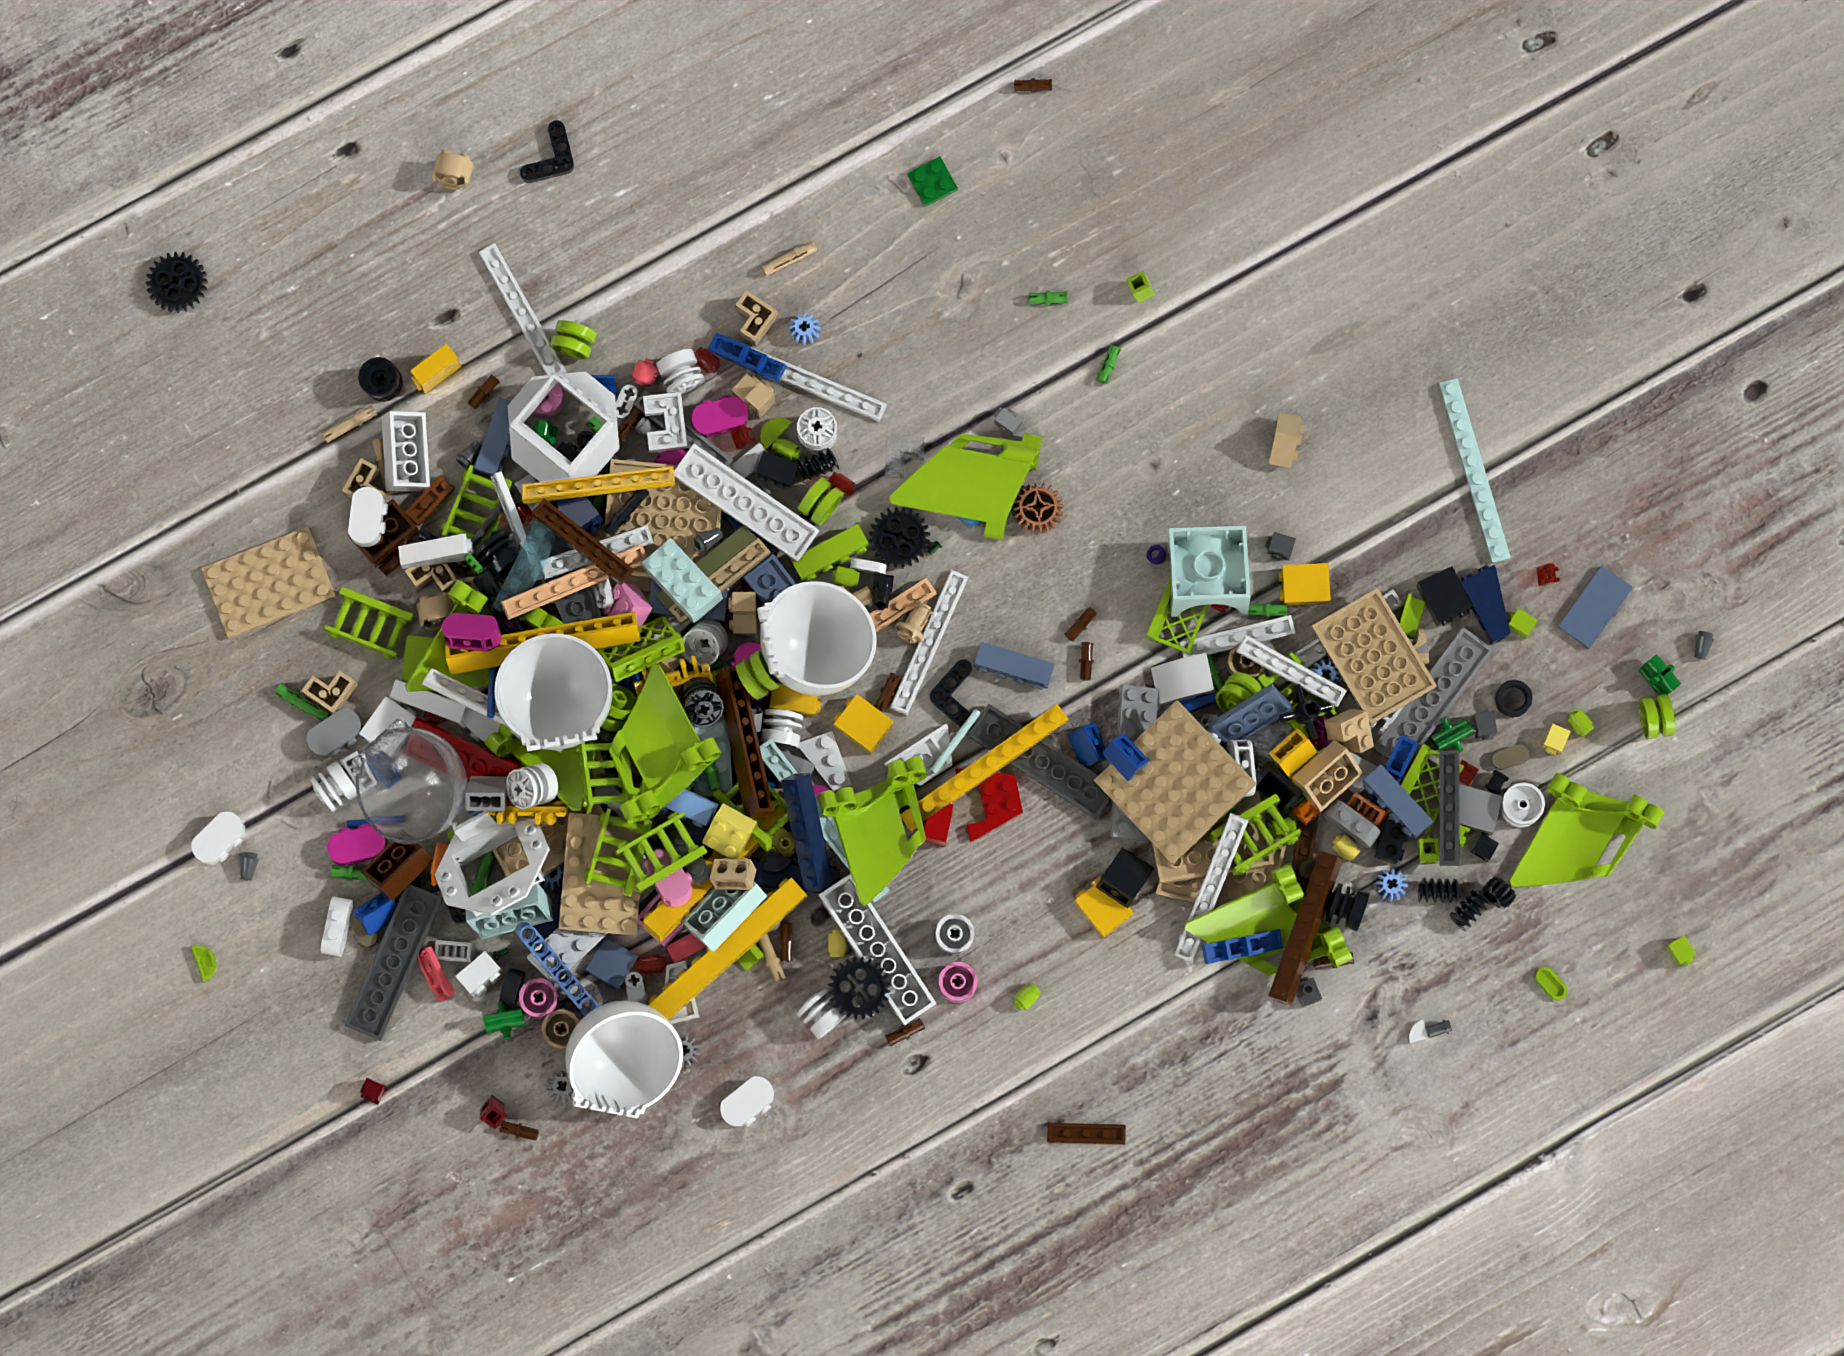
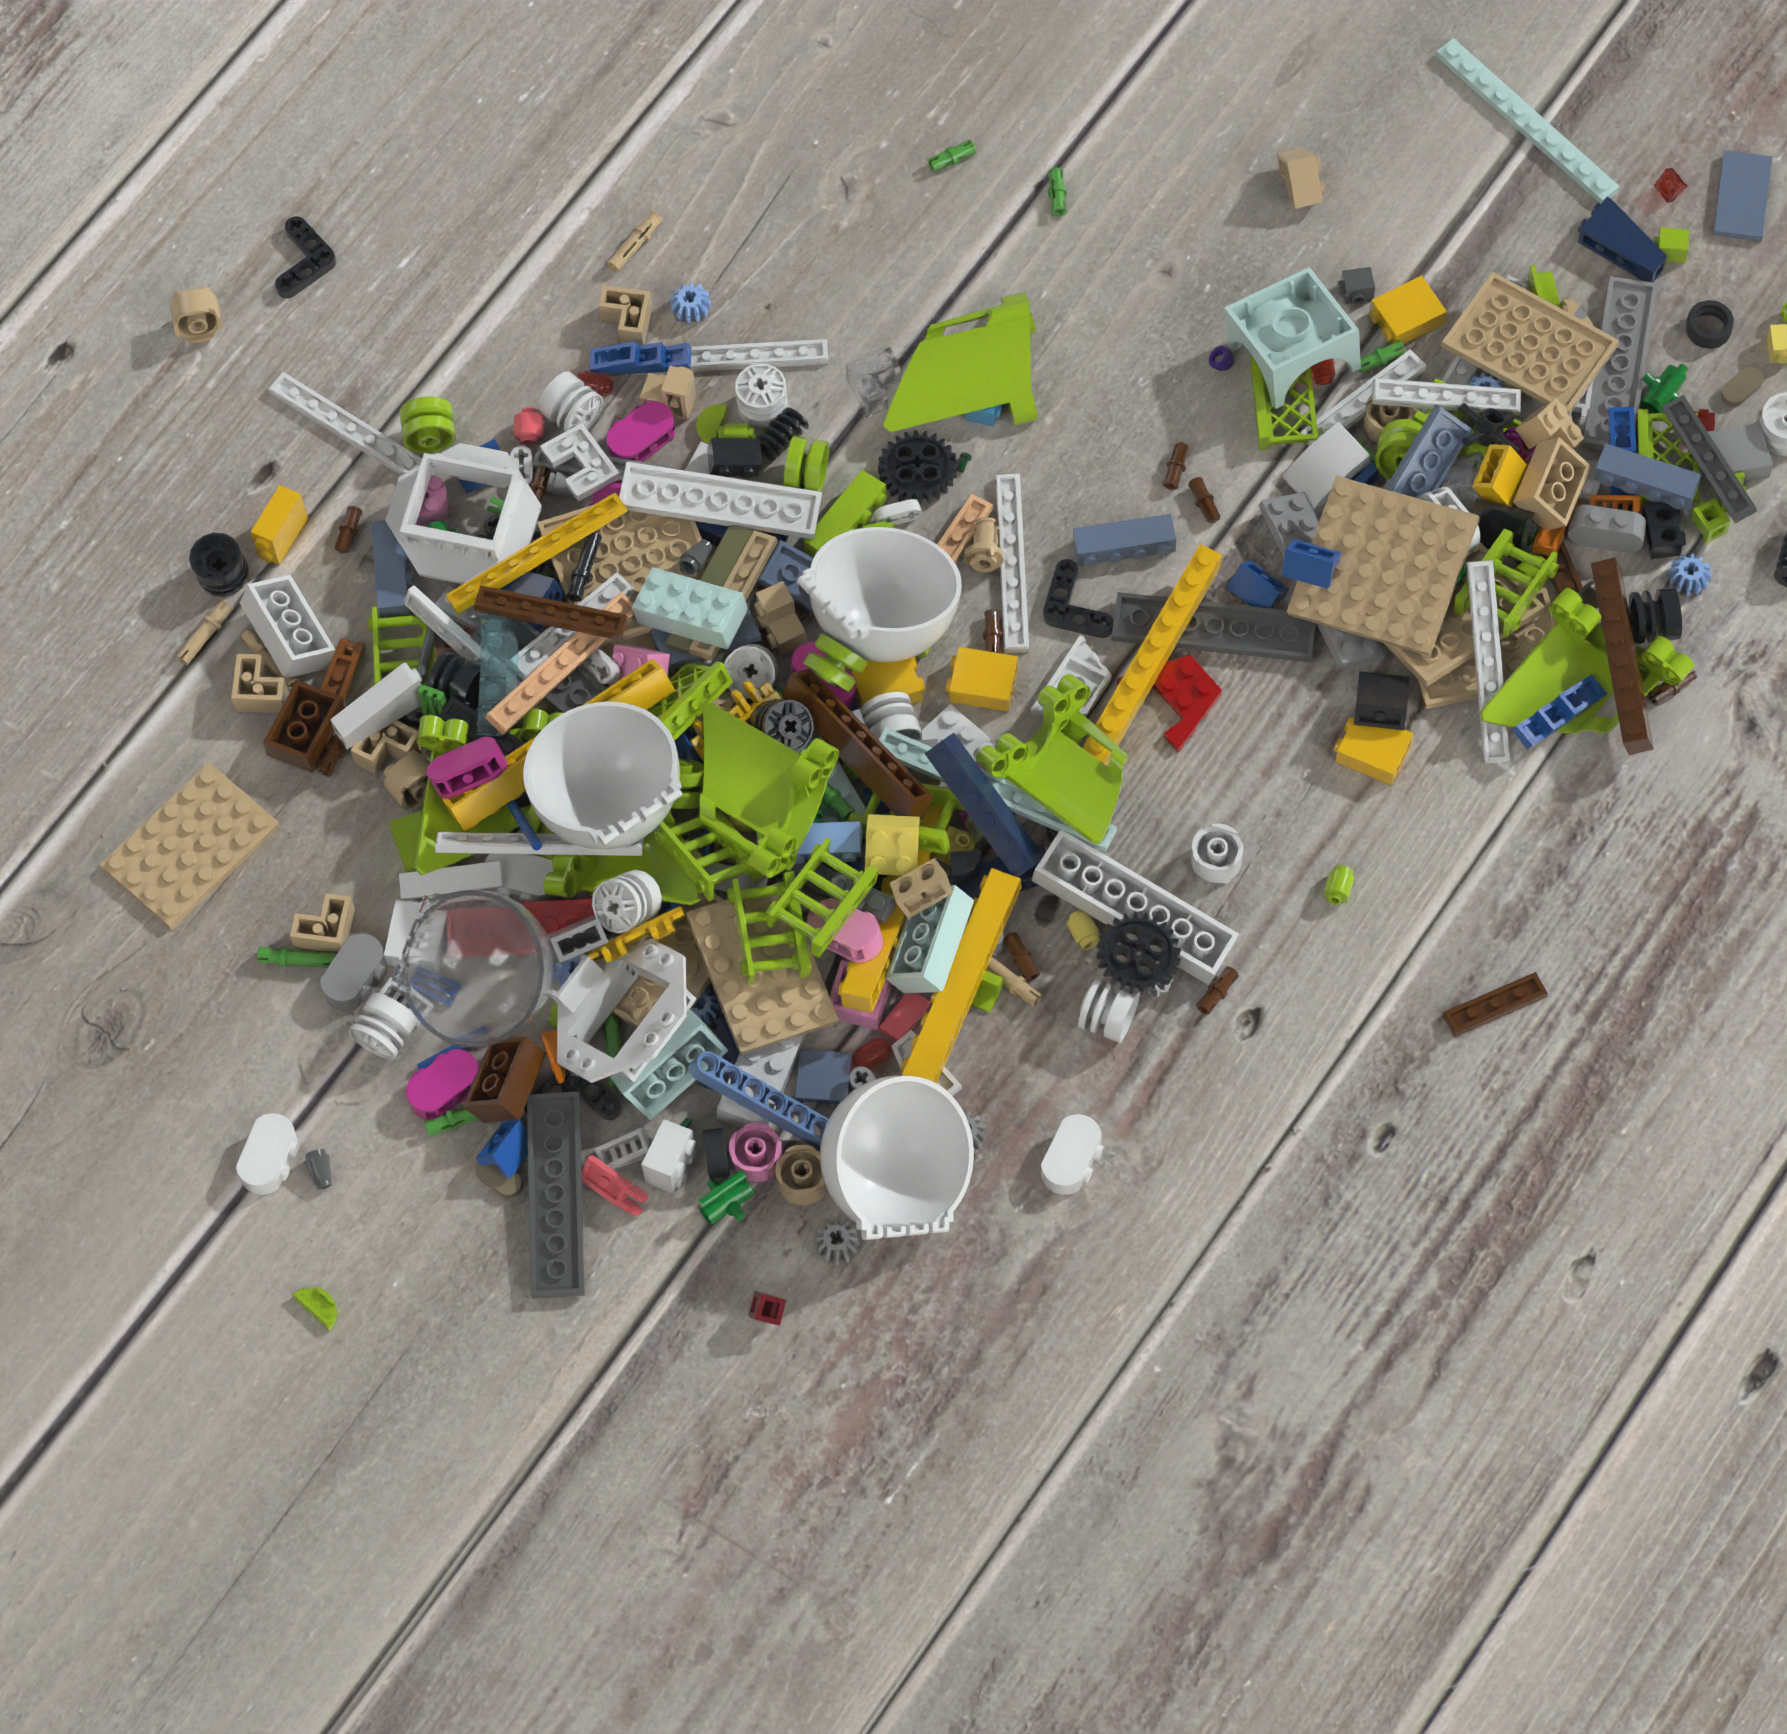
camera: 20 degrees left, 15 degrees down
white brick [321,896,353,957] -> none
lime fence [324,587,415,660] -> none
white brick [348,487,388,547] -> none
dark red brick [360,1078,387,1105] -> none
dark grey cone [456,441,482,469] -> none
reddish brown axle [499,1120,539,1141] -> none
clear red tile [731,425,756,450] -> none
clear red brick [828,472,856,499] -> none
black piece [872,573,894,610] -> none
green plate [907,156,958,207] -> none
red slope [923,804,954,847] -> none
light aqua bar [930,709,981,774] -> none
bright pink brick [938,962,977,1003] -> none
light grey brick [994,407,1024,437] -> none
nougat gear [1012,482,1064,534] -> none
lime brick [1126,271,1156,303] -> none
dark grey brick [1296,976,1322,1008] -> none
light yellow brick [1331,834,1360,862] -> none
black brick [1416,566,1473,626] -> none
black piece [1418,878,1459,903] -> none
dark grey brick [1471,710,1498,741] -> none
black brick [1471,833,1499,862] -> none
black bush [1484,770,1509,795] -> none

